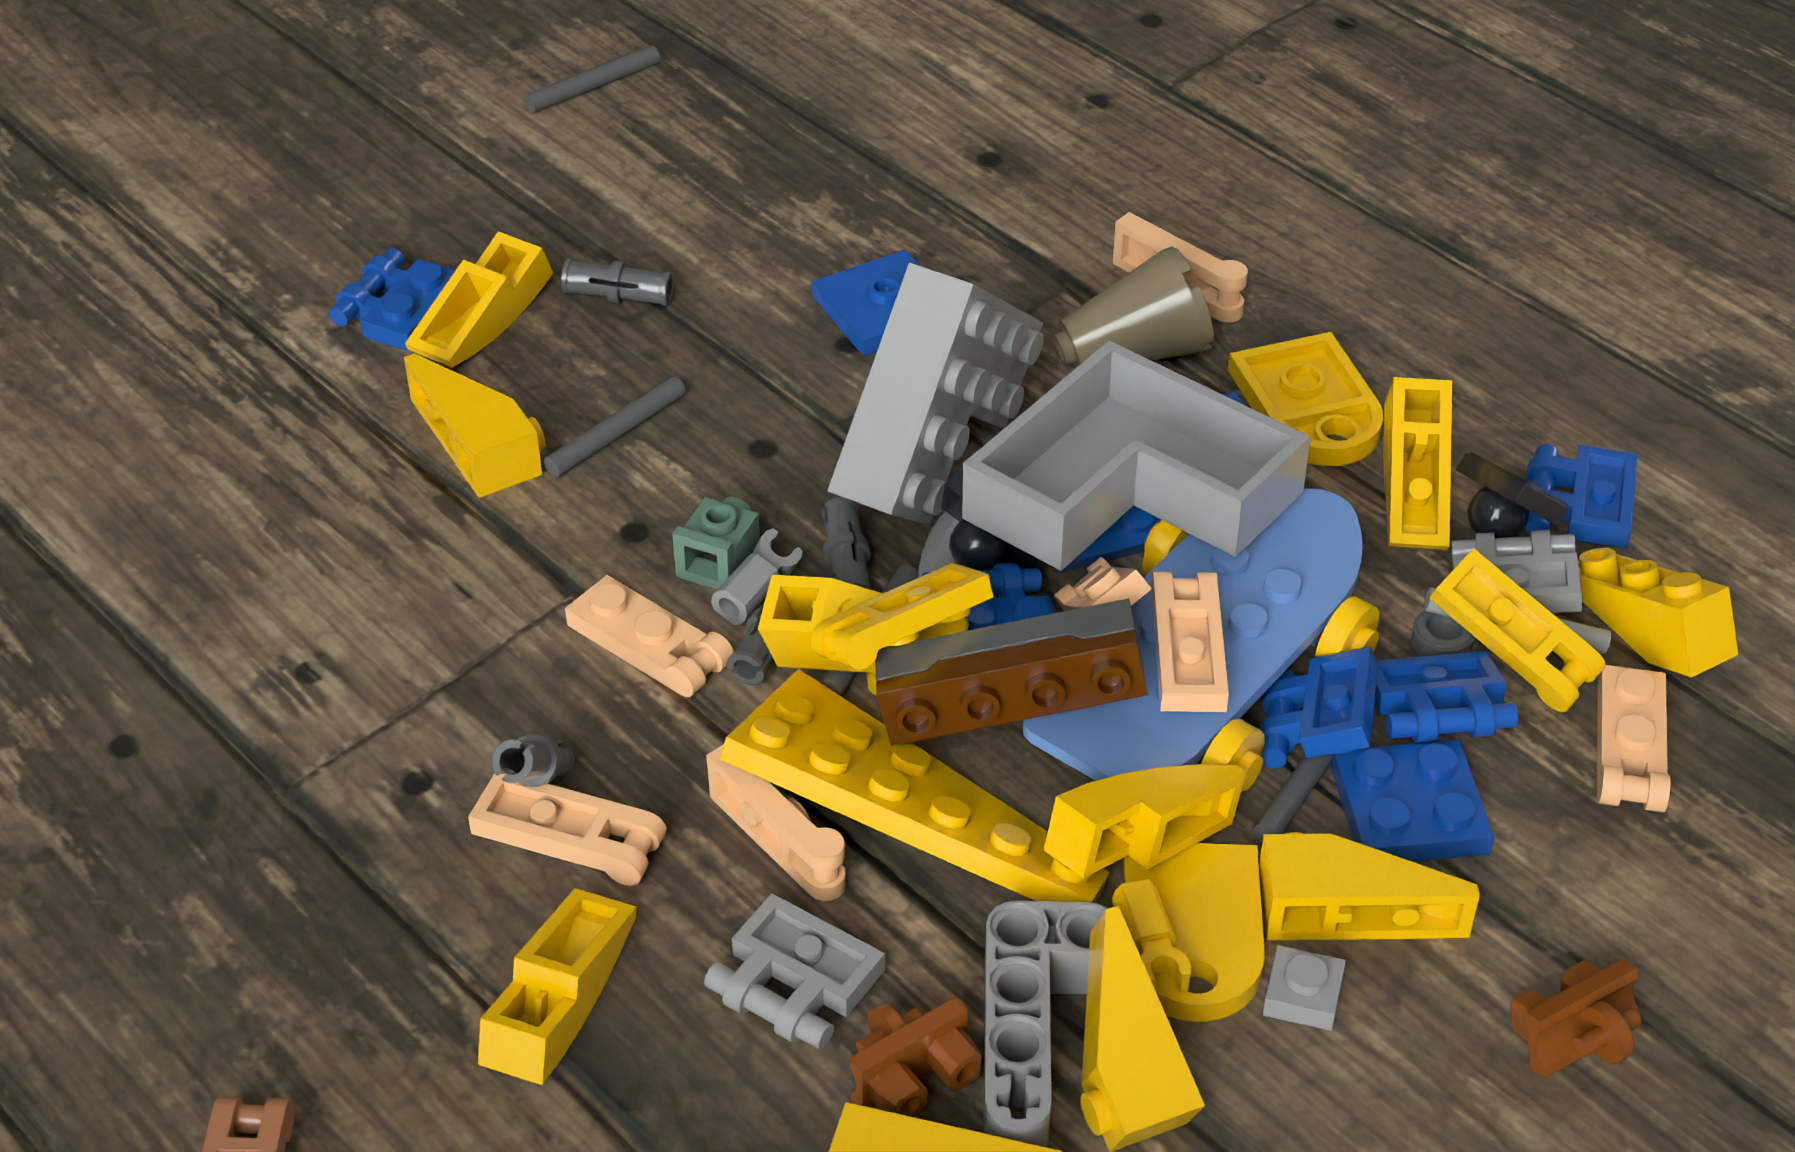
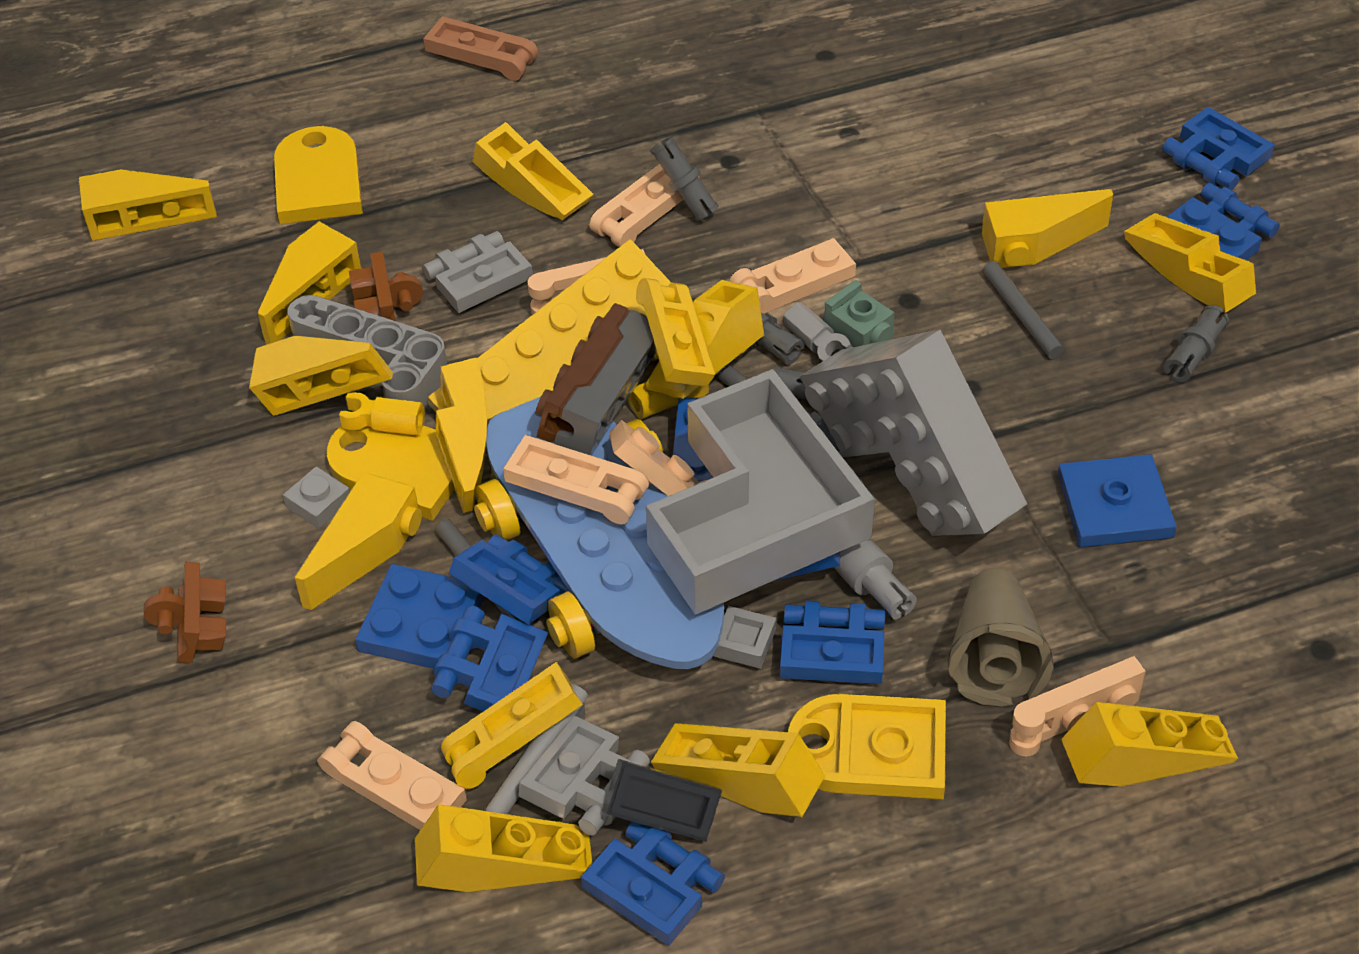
camera: 115 degrees right, 5 degrees up
none -> yellow slope [1061,702,1238,787]
none -> blue plate [1162,107,1275,190]

